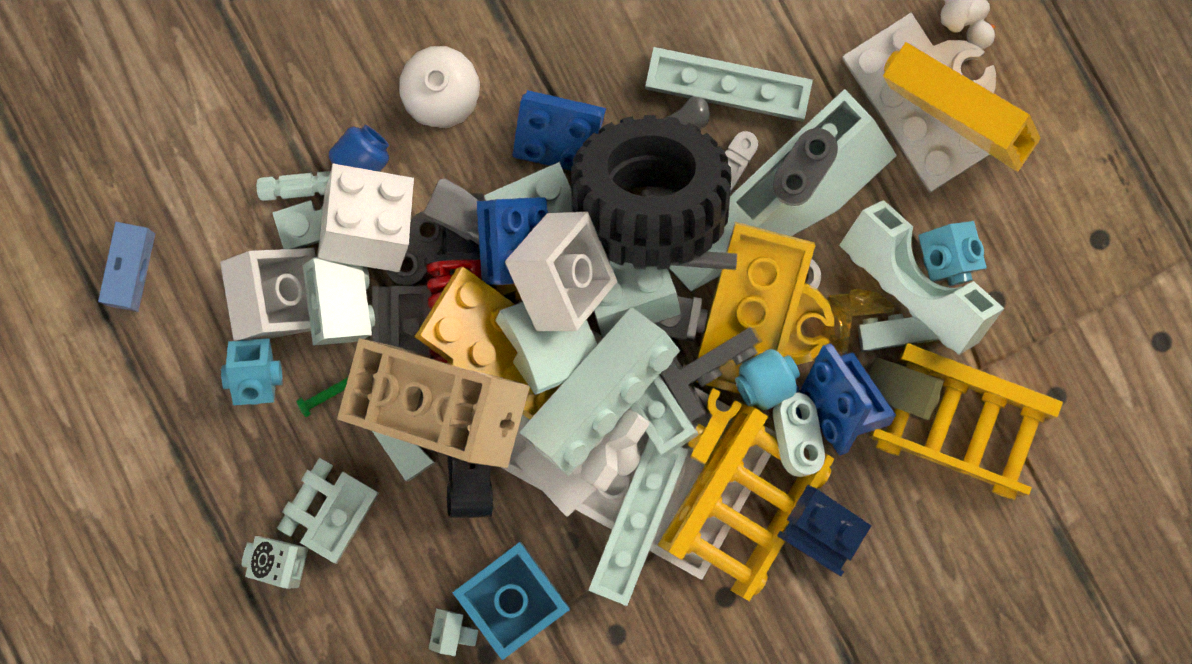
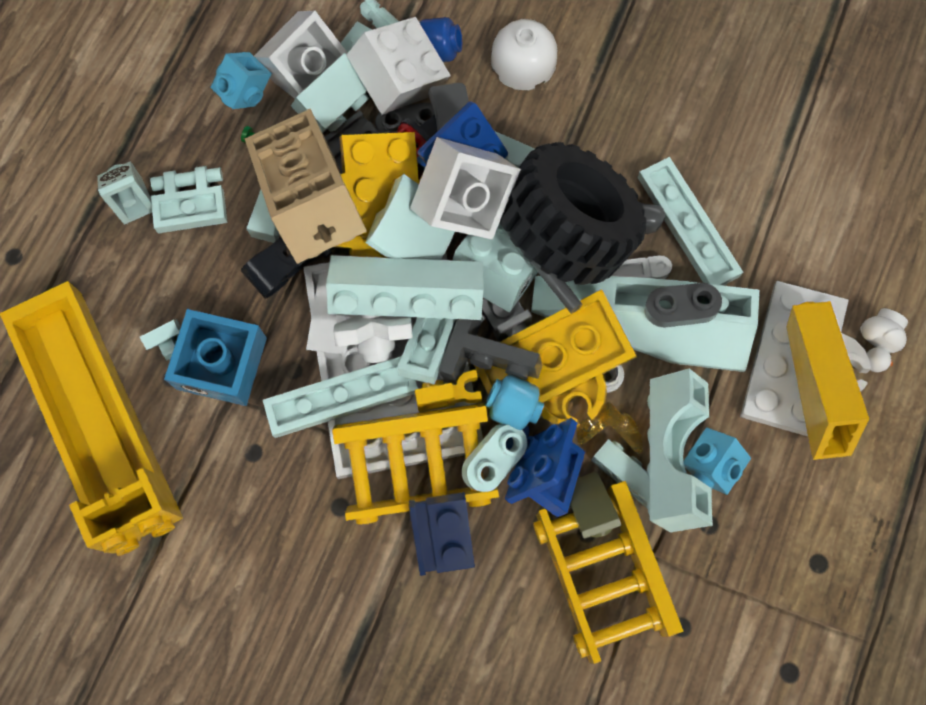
camera: 45 degrees right, 10 degrees down
blue bracket [512,90,606,171] -> none

